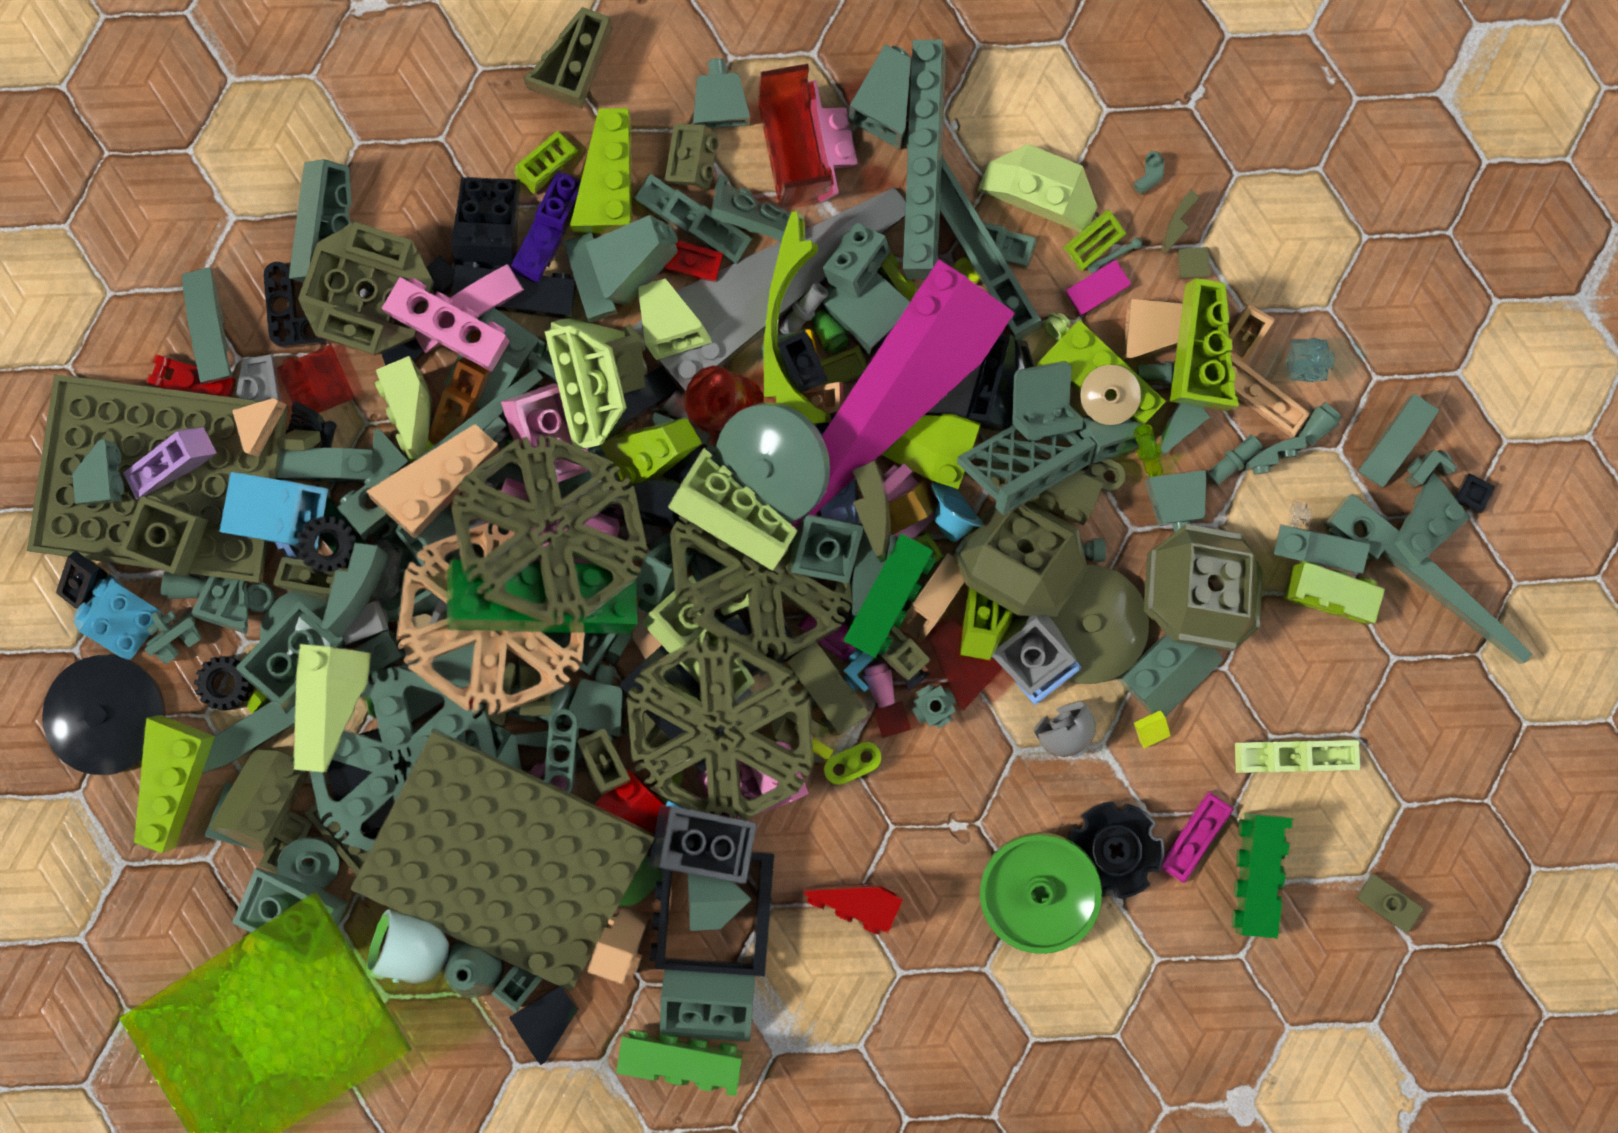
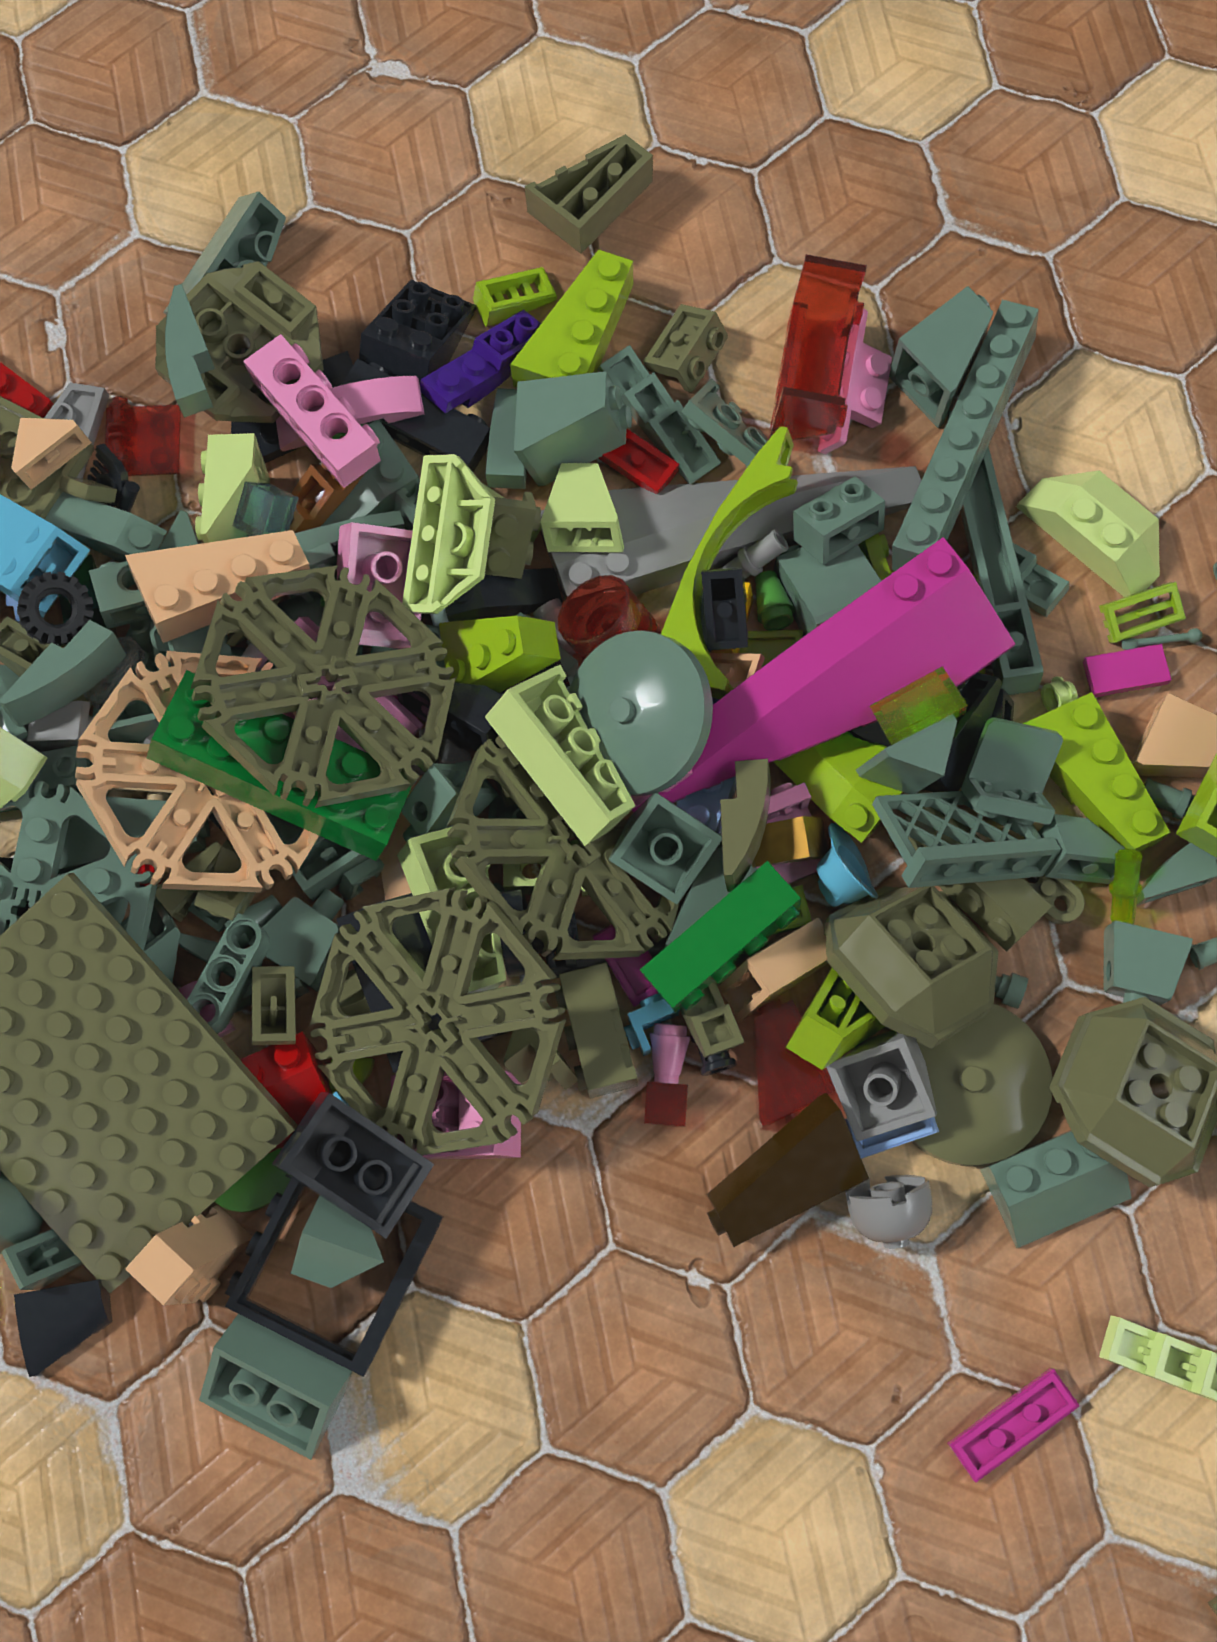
camera: 30 degrees right, 10 degrees down
sand green slope [182,267,232,385] -> none
black beam [263,261,334,348] -> none
bright green wedge [616,1029,743,1096] -> none
sand green torso [693,58,750,129] -> none
red slope [804,883,903,935] -> none
neon yellow tile [812,737,834,760] -> none
lime plate [824,742,881,785] -> none
sand green brick [912,684,957,729] -> none
bright green dish [980,832,1102,954] -> none
black piece [1067,801,1164,899] -> none
tan dish [1080,365,1141,425] -> none
neon yellow tile [1134,710,1171,749] -> none
green wedge [1232,813,1293,939] -> none
none -> sand green slope [165,284,215,418]
none -> clear light blue brick [232,482,299,537]
none -> dark brown slope [707,1093,869,1247]
none -> sand green slope [856,714,957,794]
none -> clear neon green slope [870,666,967,746]

